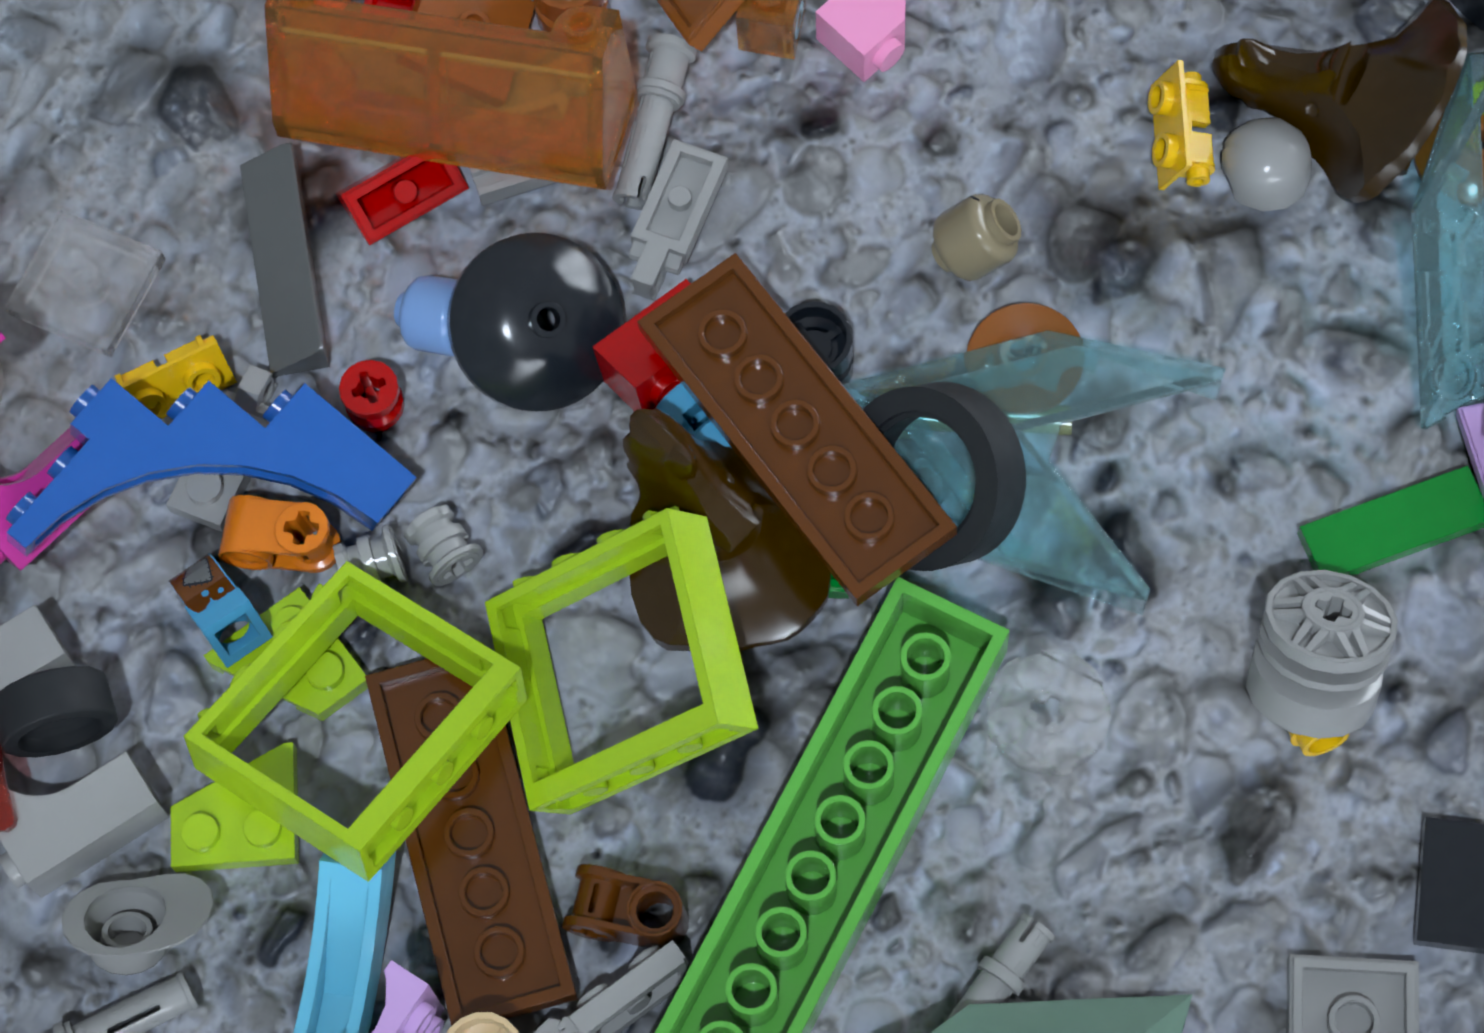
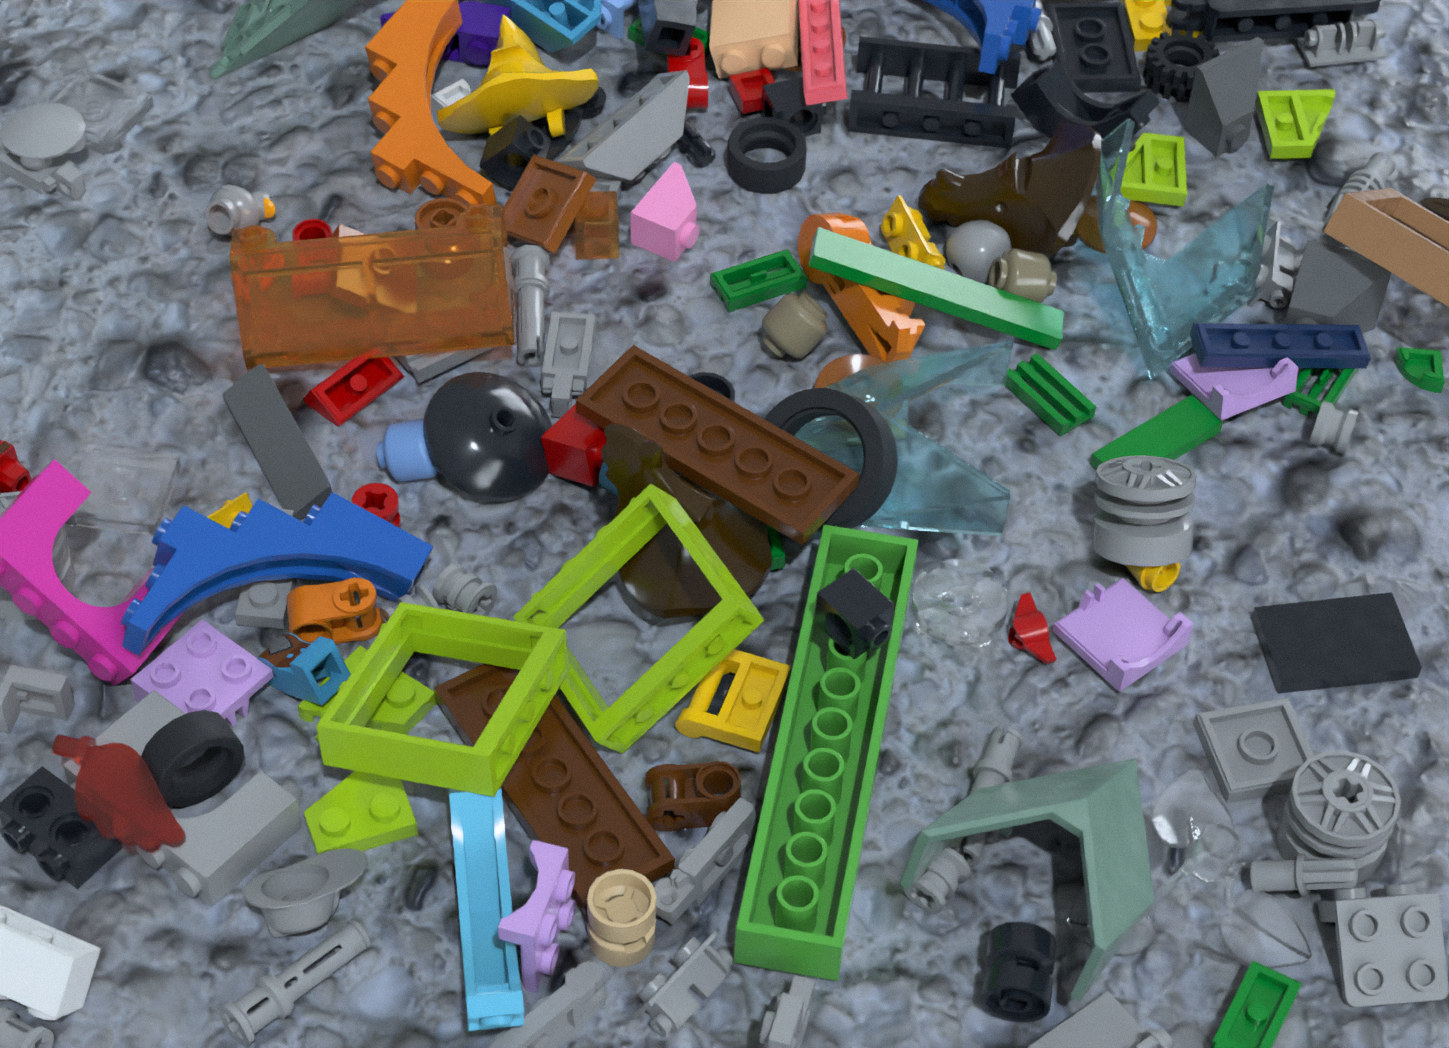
camera: 25 degrees left, 20 degrees down
none -> lavender piece [130,619,274,727]
none -> yellow plate [675,649,792,753]
none -> green tile [710,249,807,313]
none -> orange piece [798,212,926,370]
none -> tile [808,227,1064,350]
none -> black brick [814,568,894,660]
none -> dark tan head [988,248,1057,303]
none -> green tile [1002,353,1096,436]
none -> red piece [1008,592,1056,664]
none -> lavender piece [1053,578,1194,692]

